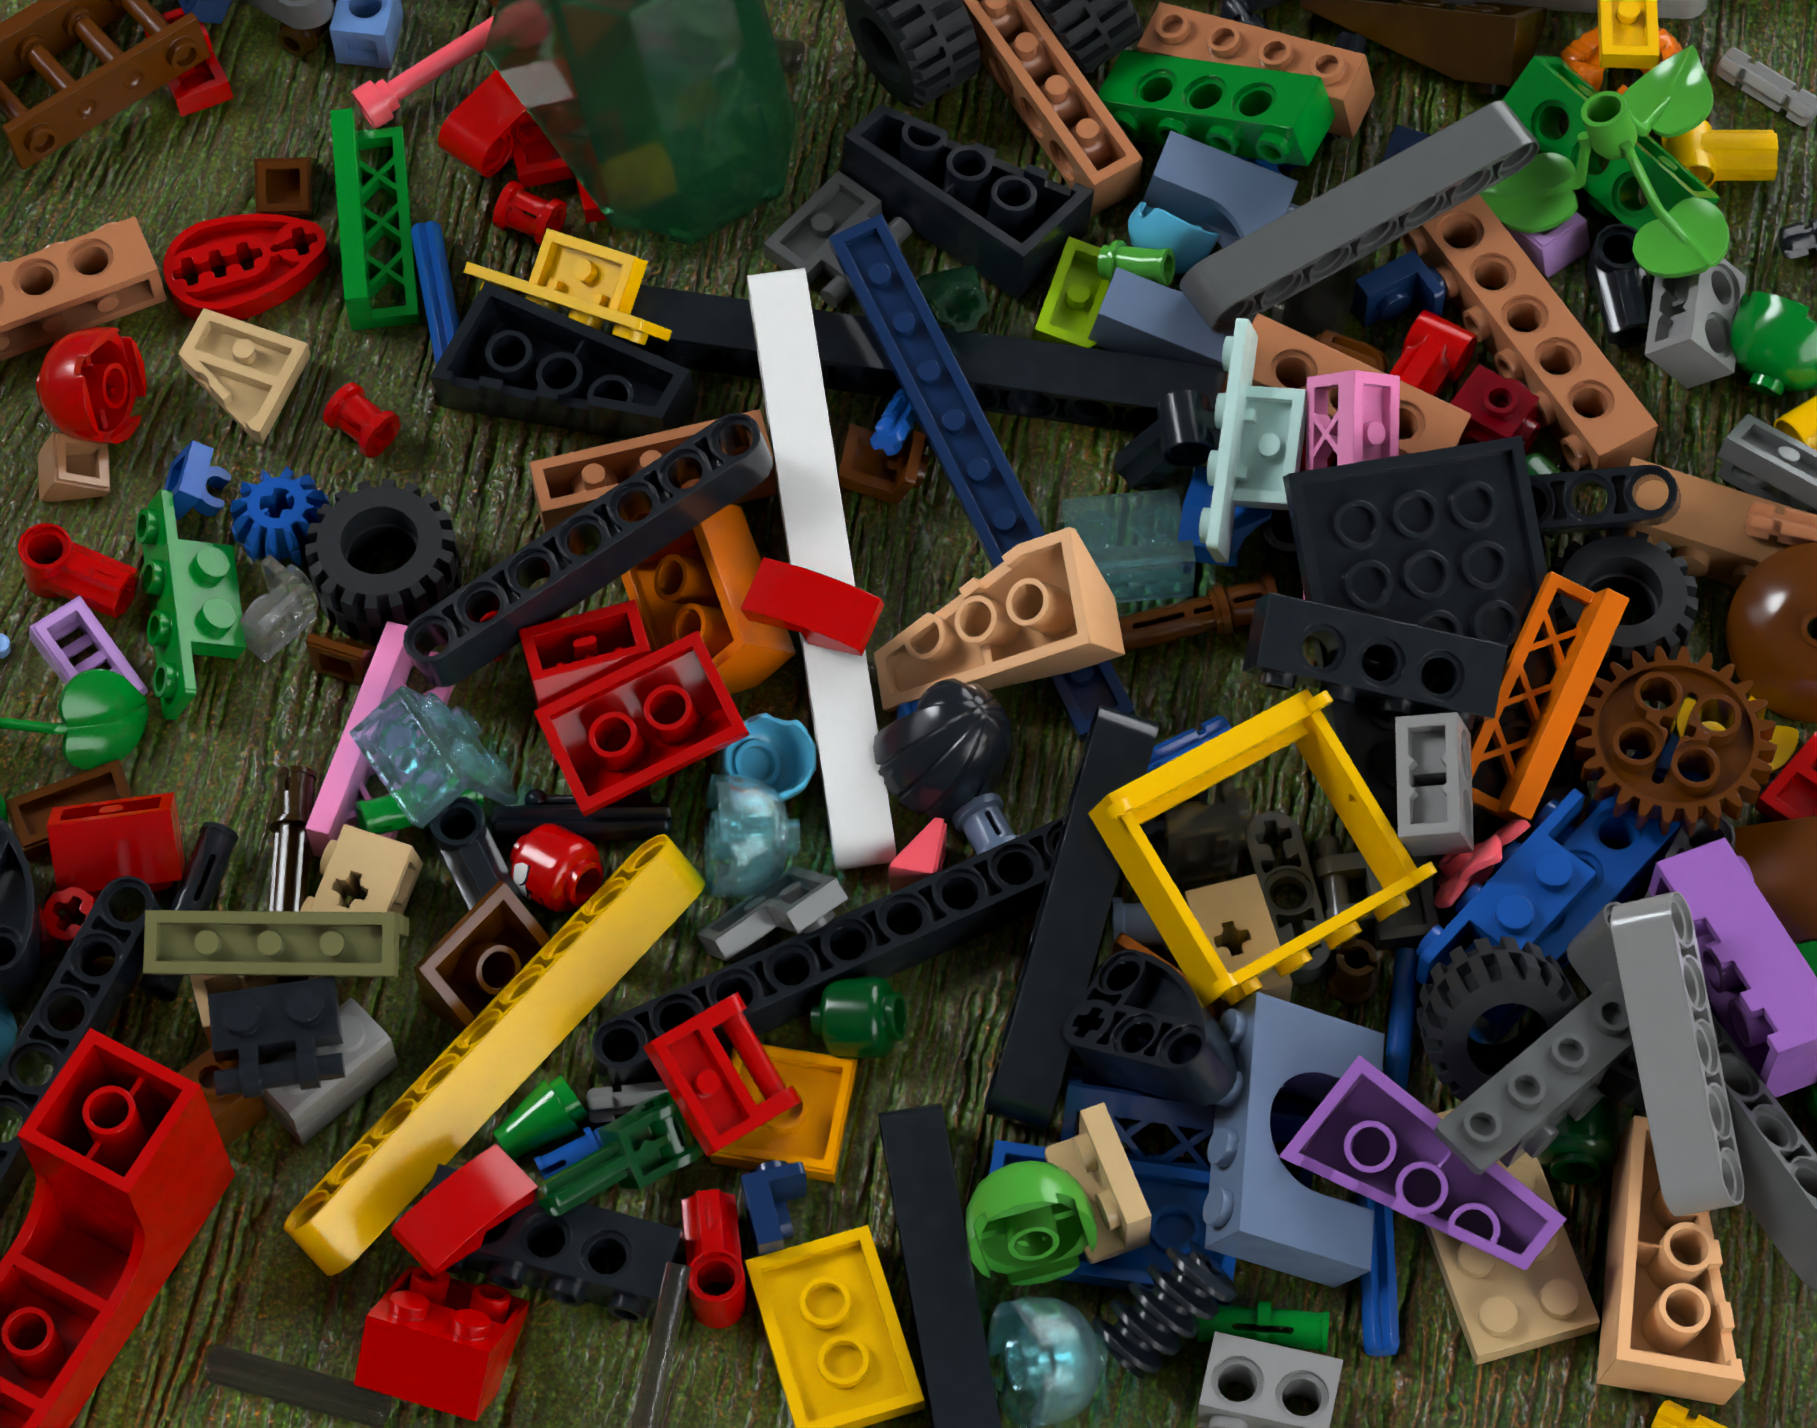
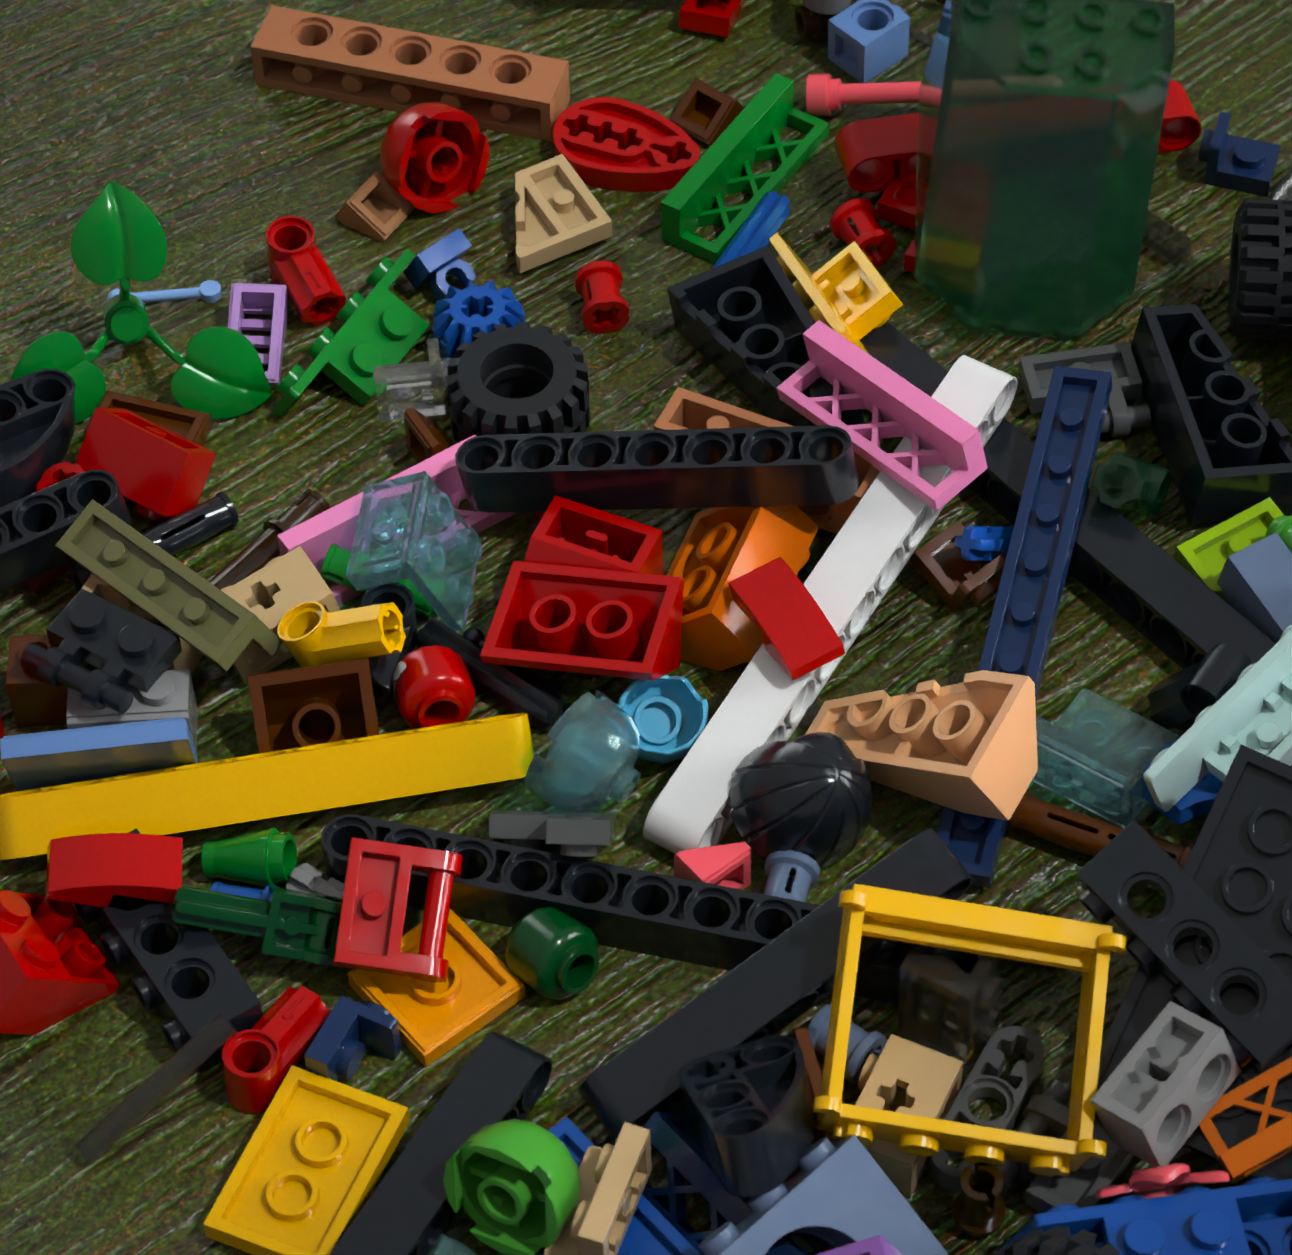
camera: 40 degrees right, 10 degrees down
none -> tile [0,717,199,791]
none -> yellow piece [277,601,406,667]
none -> bright pink fence [777,320,988,511]

